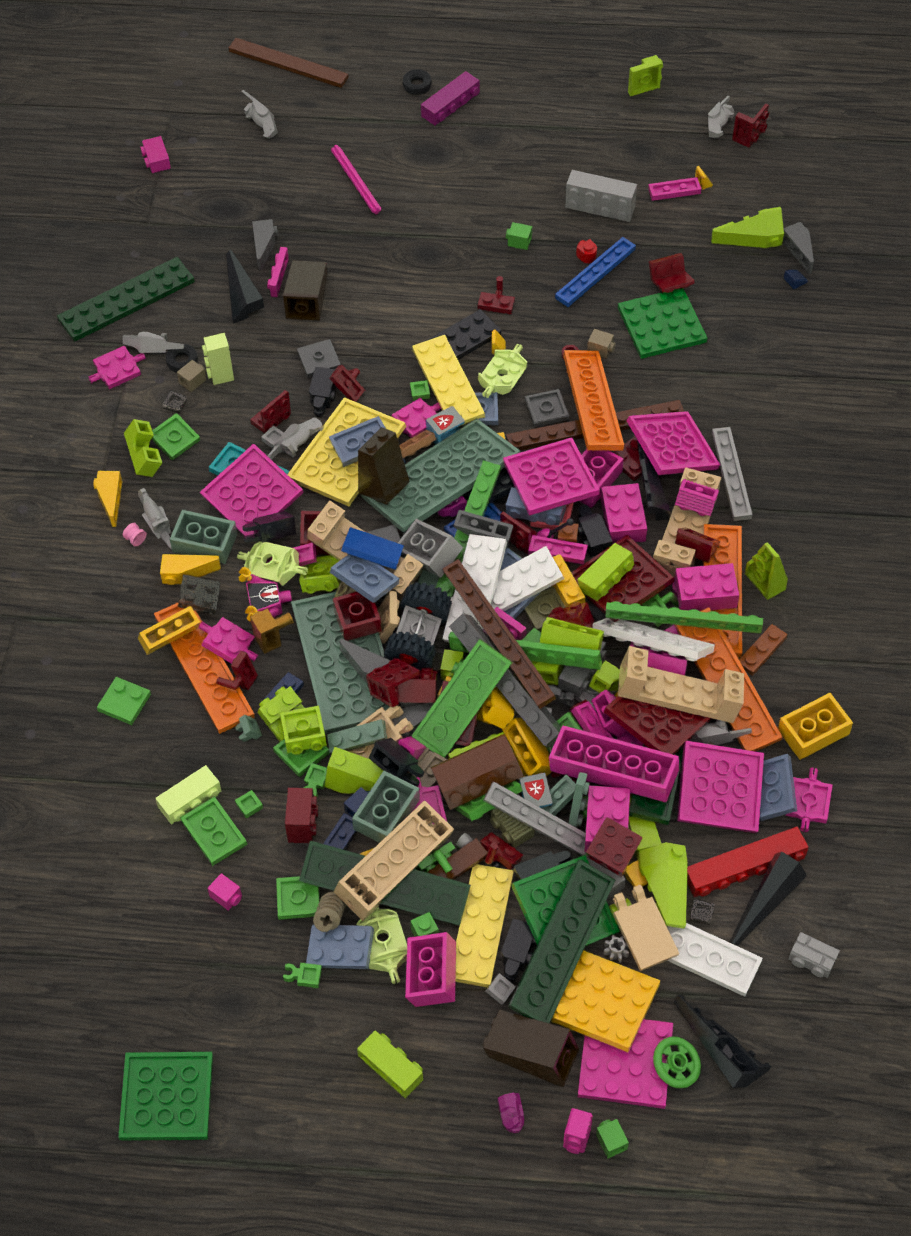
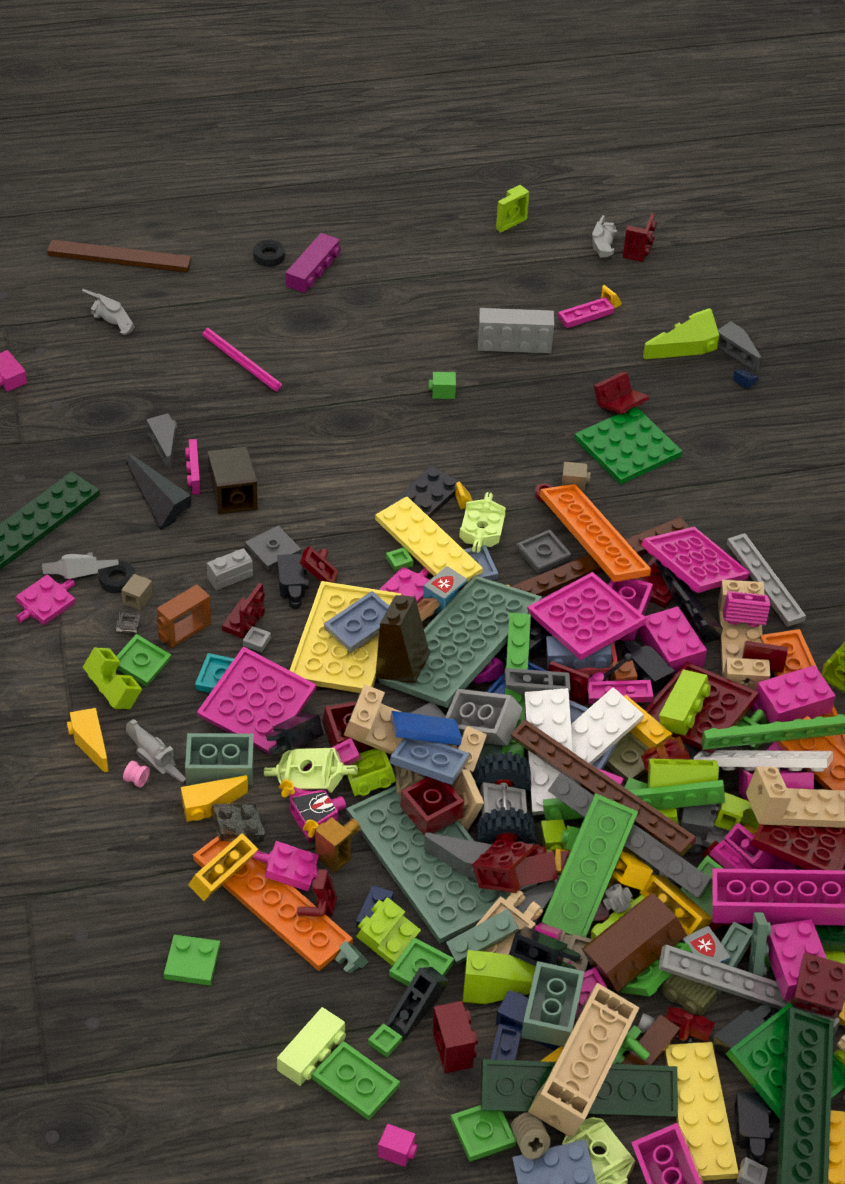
camera: 20 degrees left, 10 degrees down
yellowish green brick [202,333,234,385] -> none
light grey animal [268,417,323,460] -> none
lime plate [280,706,327,755] -> none
bright green plate [304,763,327,797] -> none
bright green brick [410,912,439,937] -> none
dark red plate [478,276,515,314] -> none
blue plate [555,237,636,307] -> none
red plate [576,239,597,264] -> none
none -> dark orange window [156,584,211,648]
none -> light grey brick [206,548,253,591]
none -> black slope [385,967,450,1042]
none -> light grey gear [603,884,632,913]

